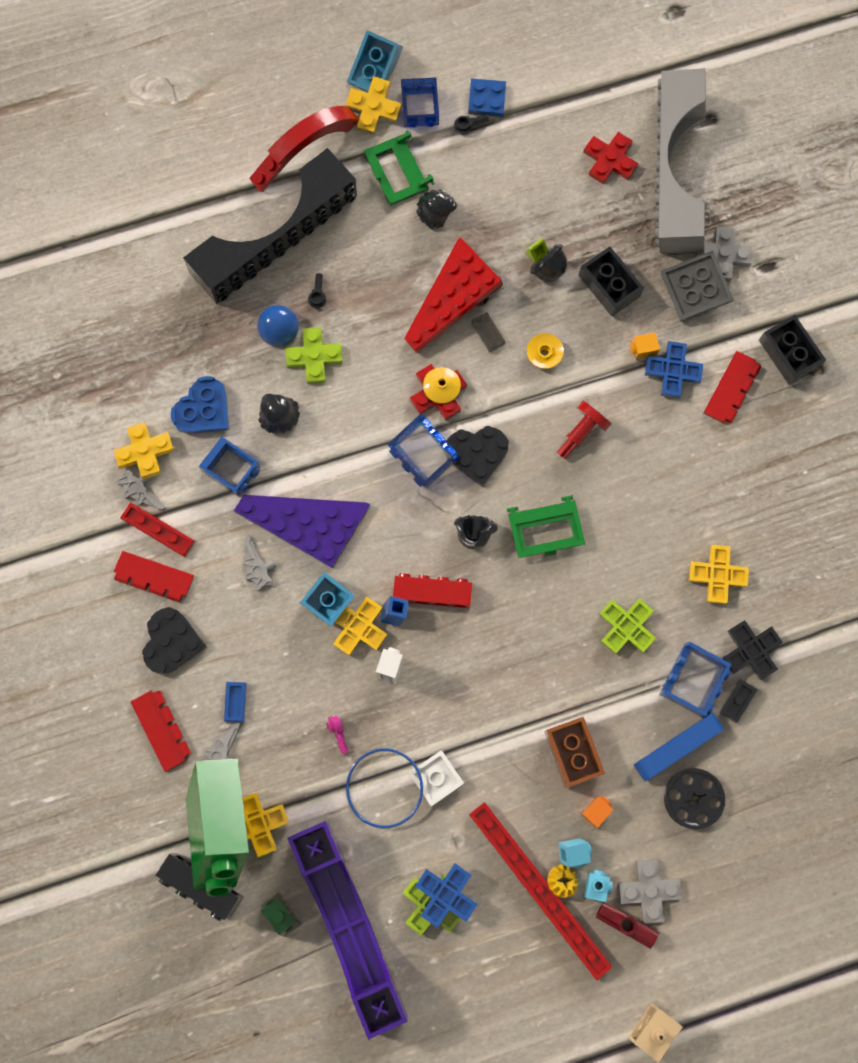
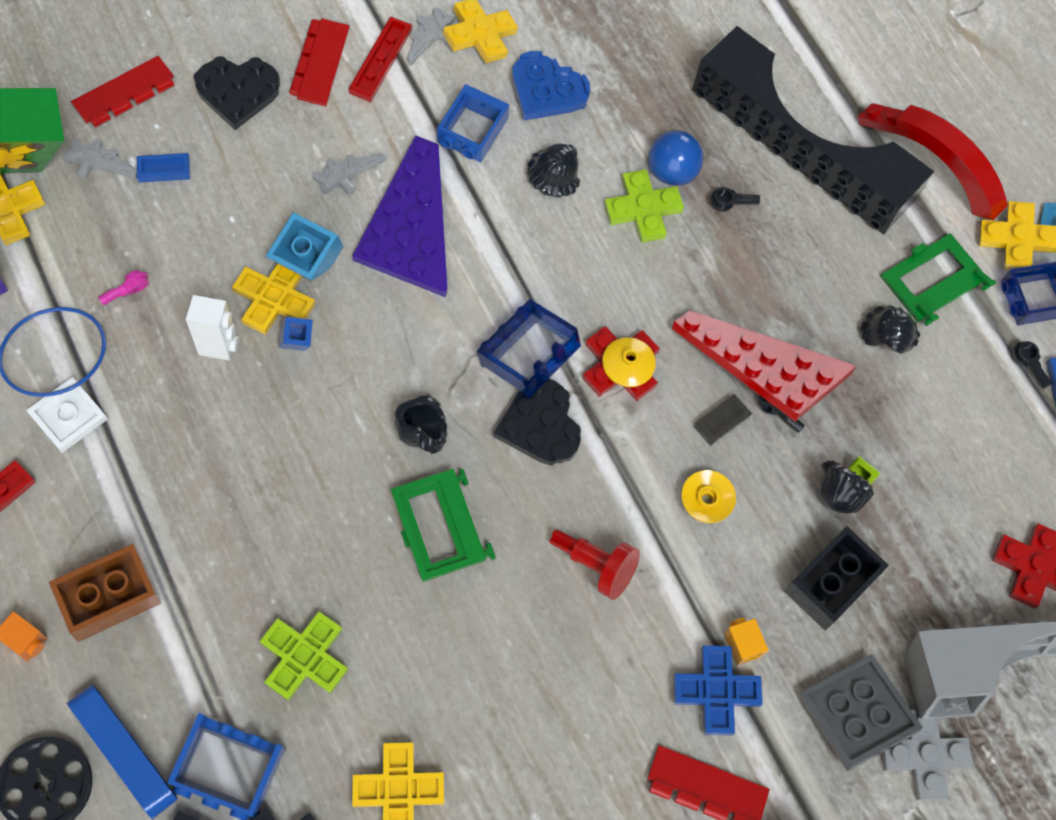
camera: 75 degrees right, 10 degrees down
red brick [393,573,472,609] -> none

